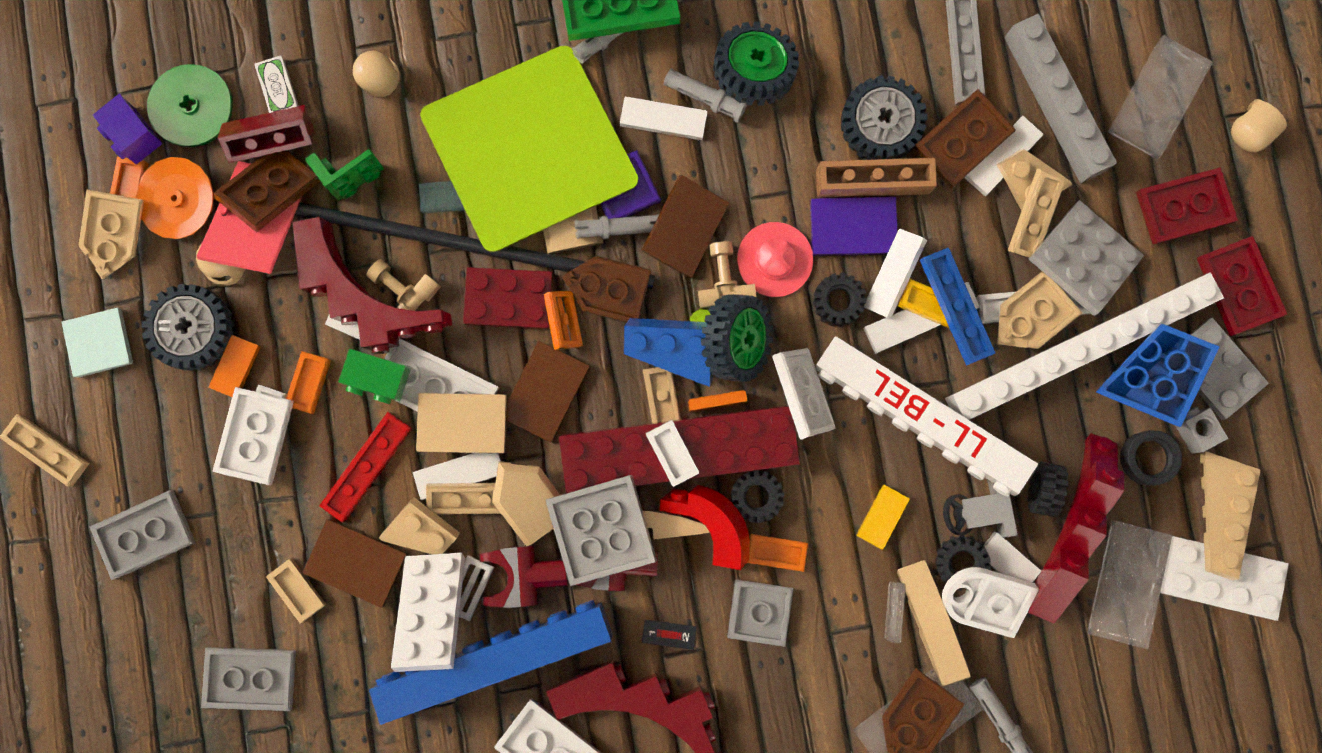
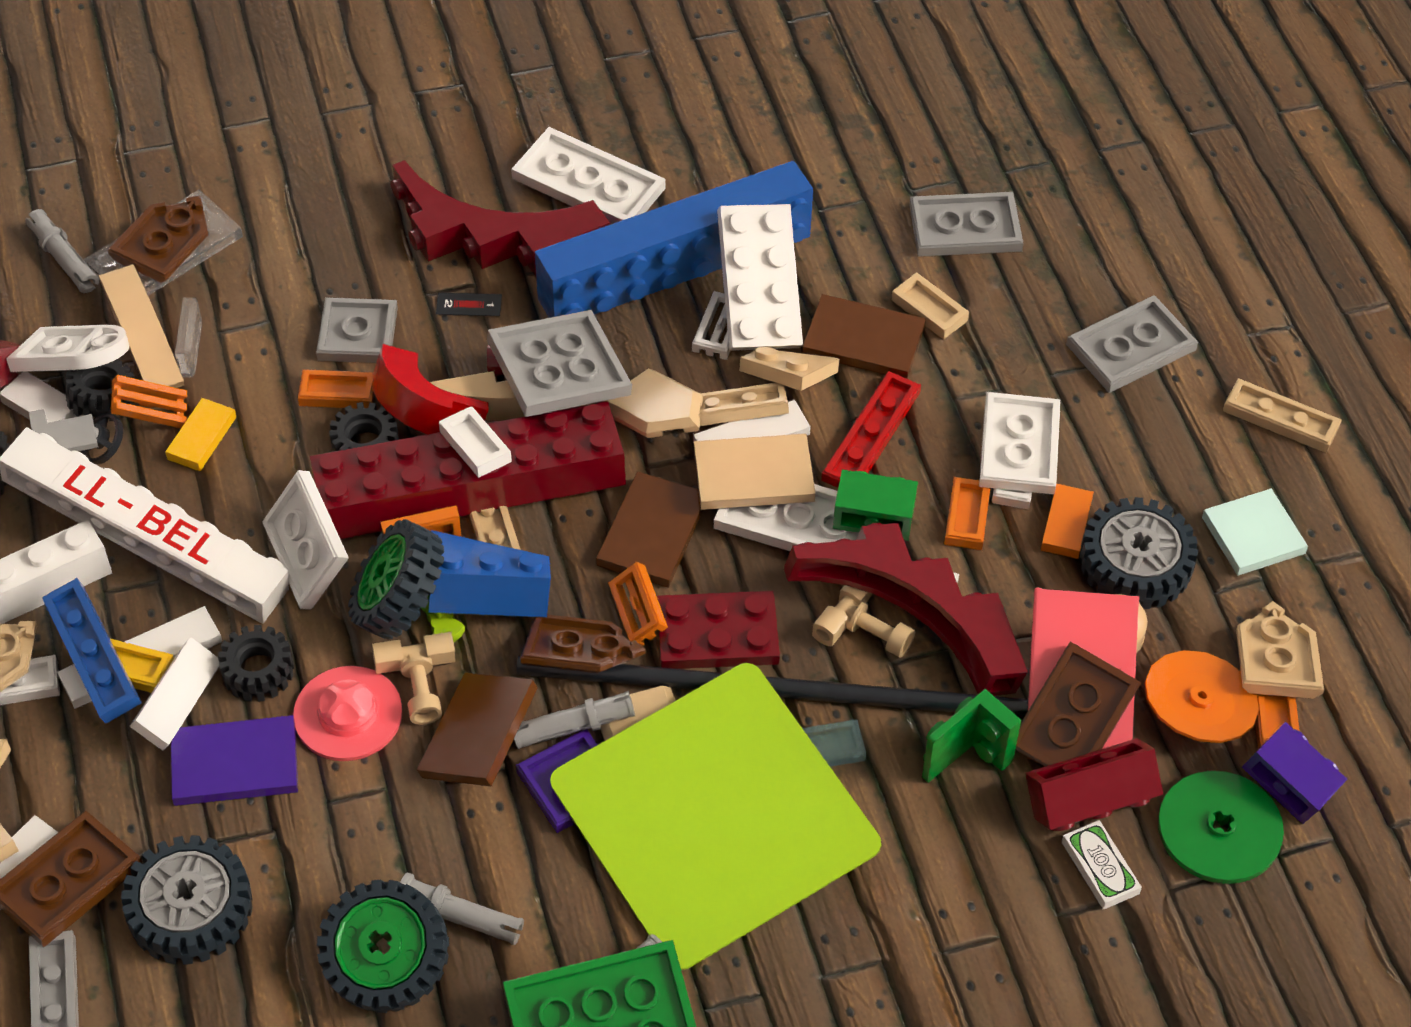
camera: 175 degrees right, 30 degrees down
tan helmet [353,51,401,97] -> none
dark red connector [479,546,568,608] -> none
white tile [620,96,707,140] -> none
medium nougat brick [816,158,937,198] -> none
none -> orange tile [111,375,187,429]

